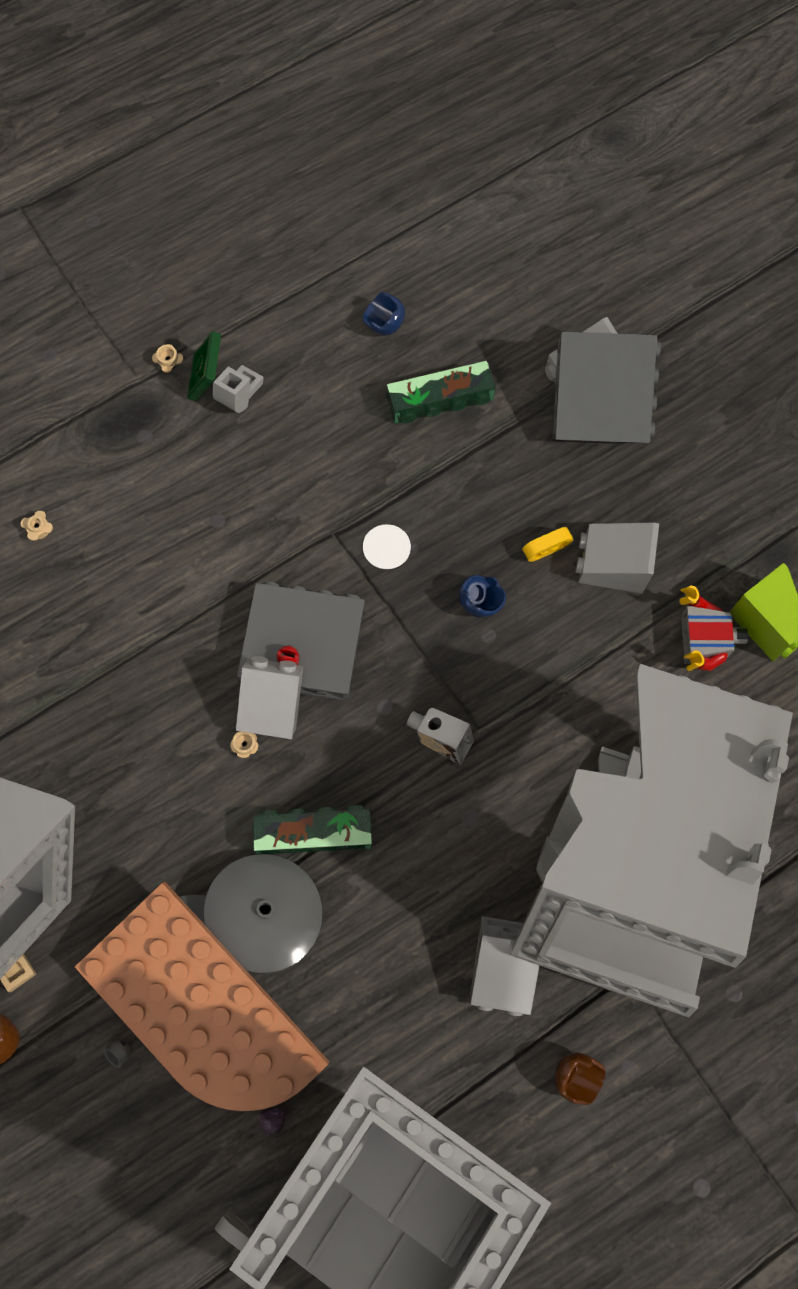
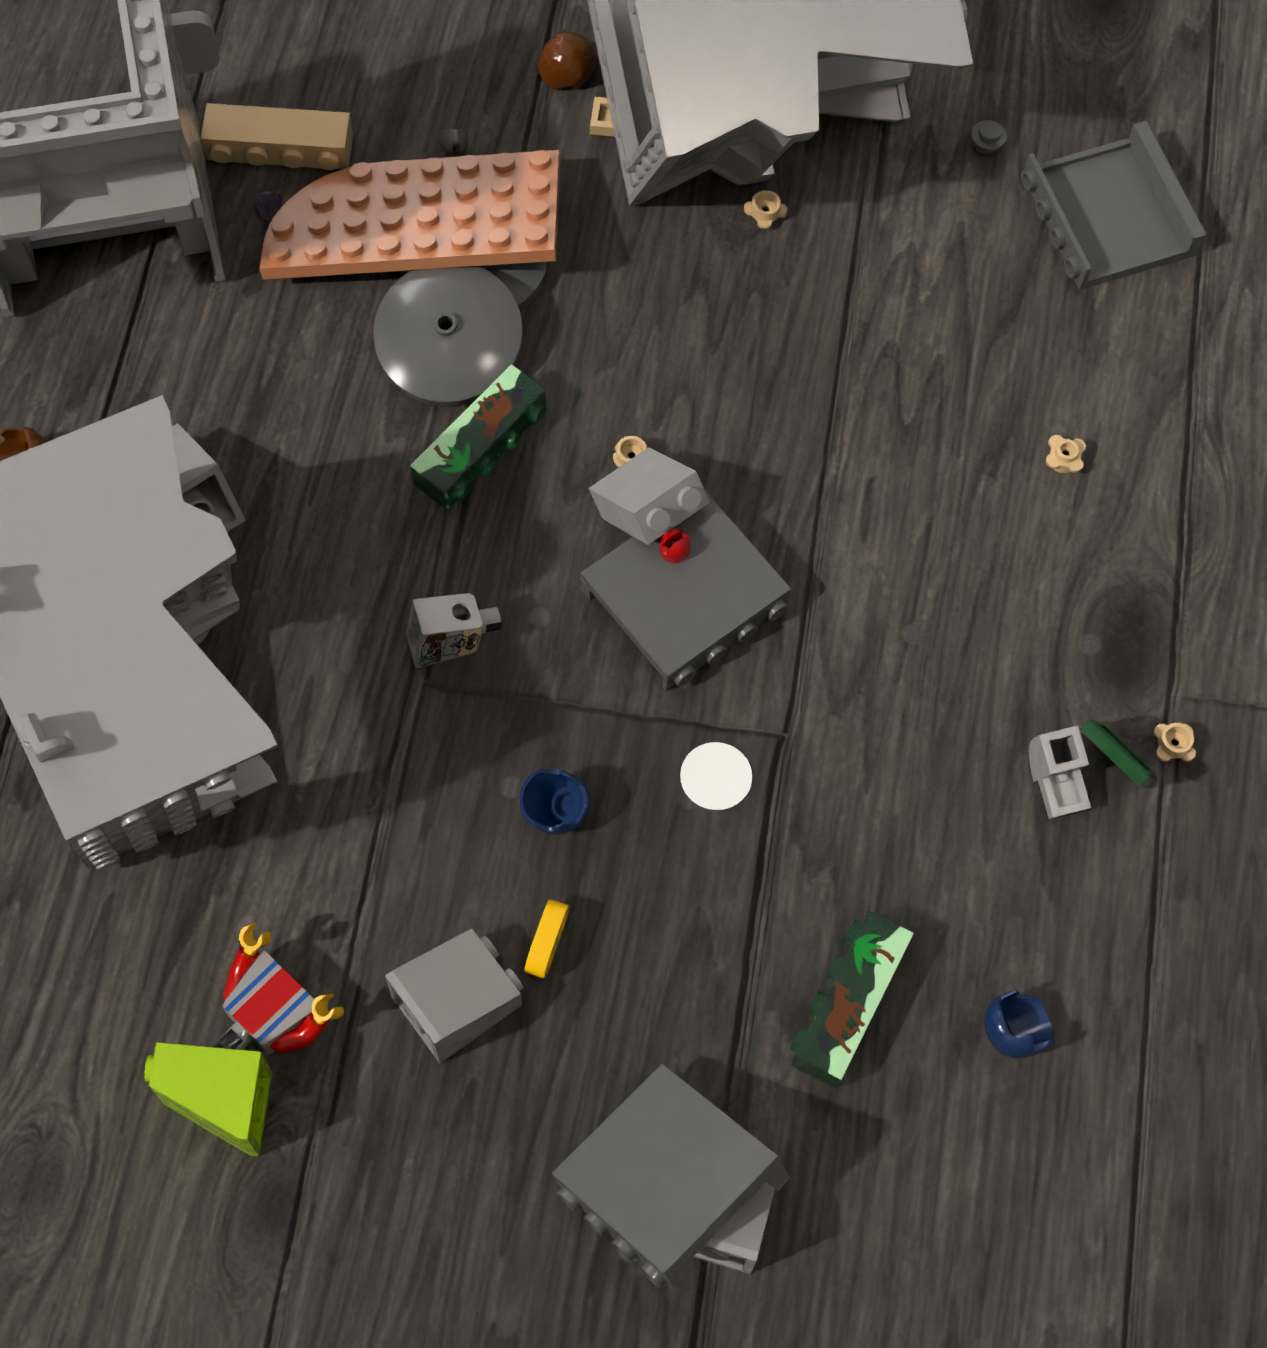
camera: 135 degrees right, 5 degrees down
none -> tan brick [201,103,353,170]

